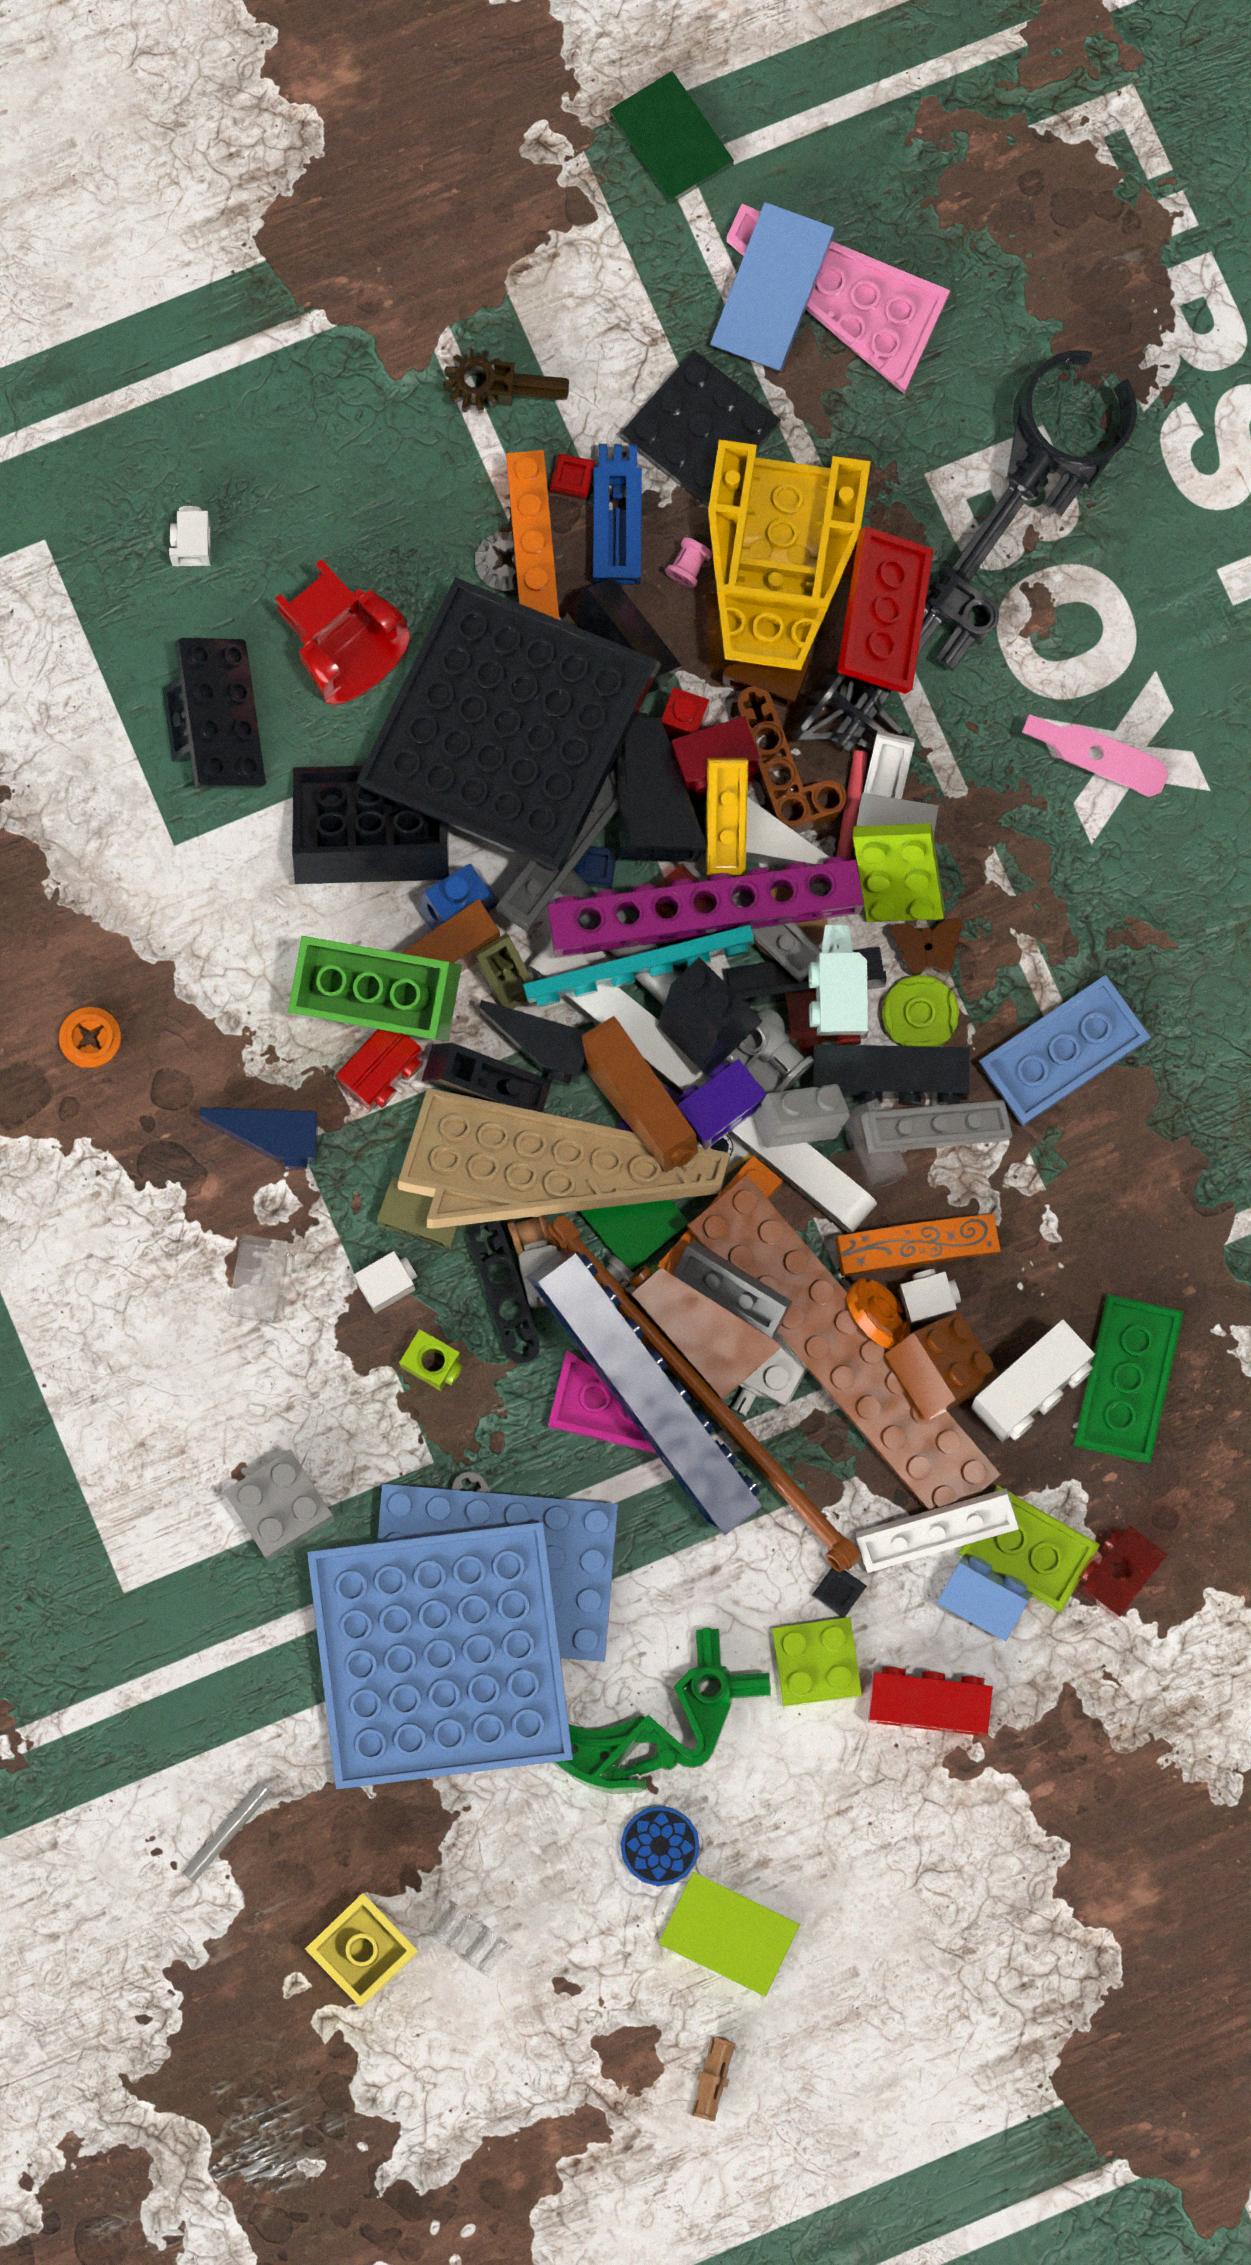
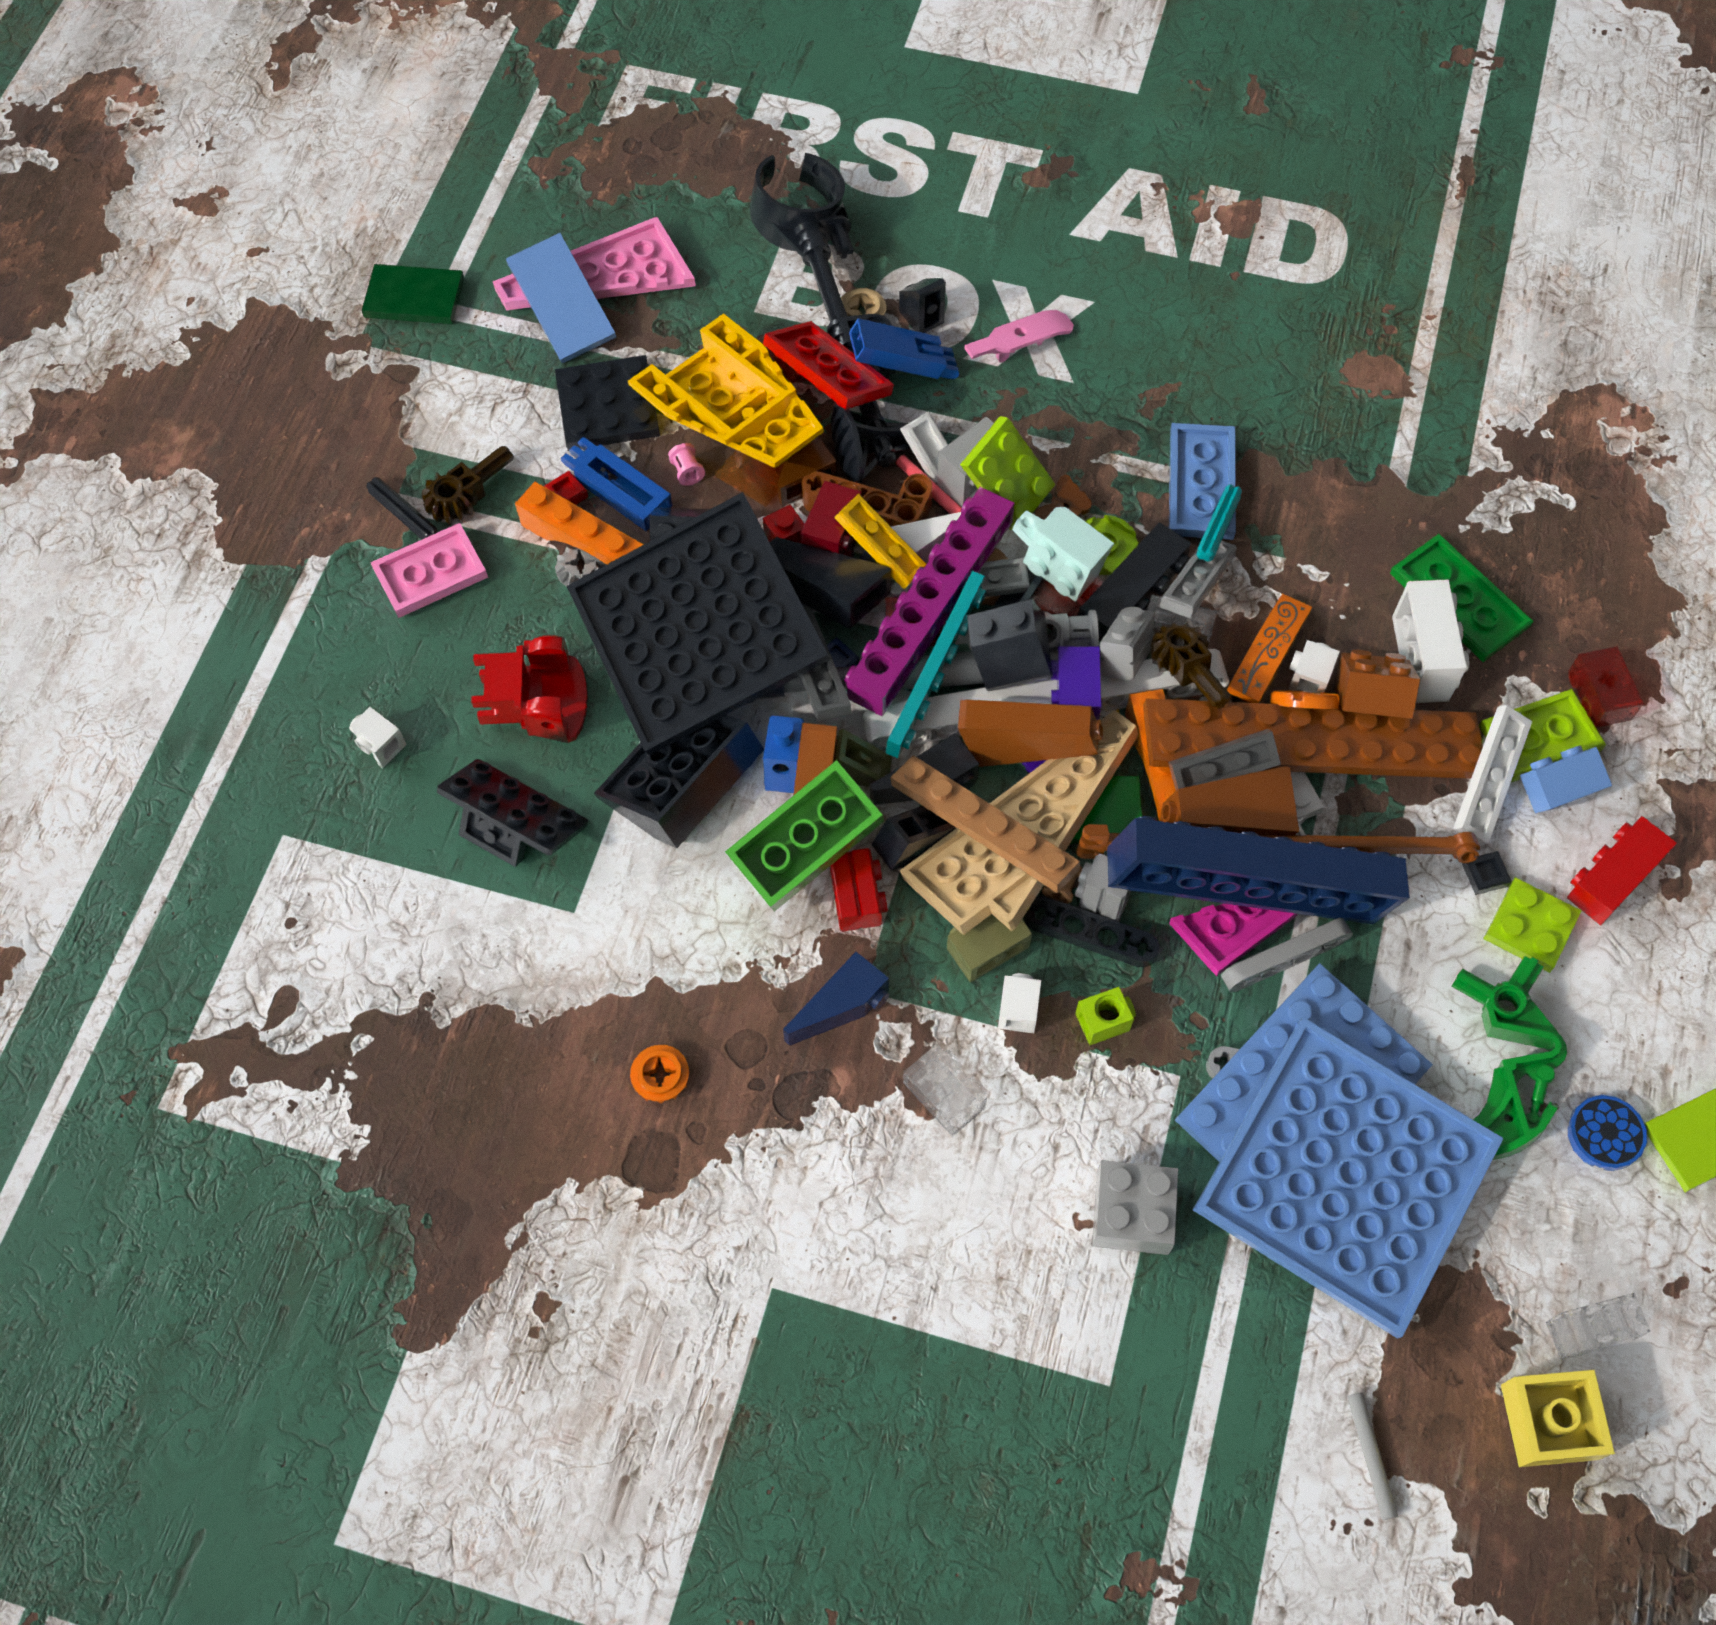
camera: 50 degrees left, 15 degrees down
none -> black axle [366,477,438,540]
none -> bright pink plate [370,523,488,618]
none -> tan gear [841,288,886,316]
none -> blue hinge [849,318,959,379]
none -> medium nougat plate [890,755,1080,893]
none -> black slope [899,278,946,333]
none -> dark brown gear [1151,622,1231,709]
none -> teal axle [1196,484,1242,562]
none -> light grey beam [1221,918,1353,992]

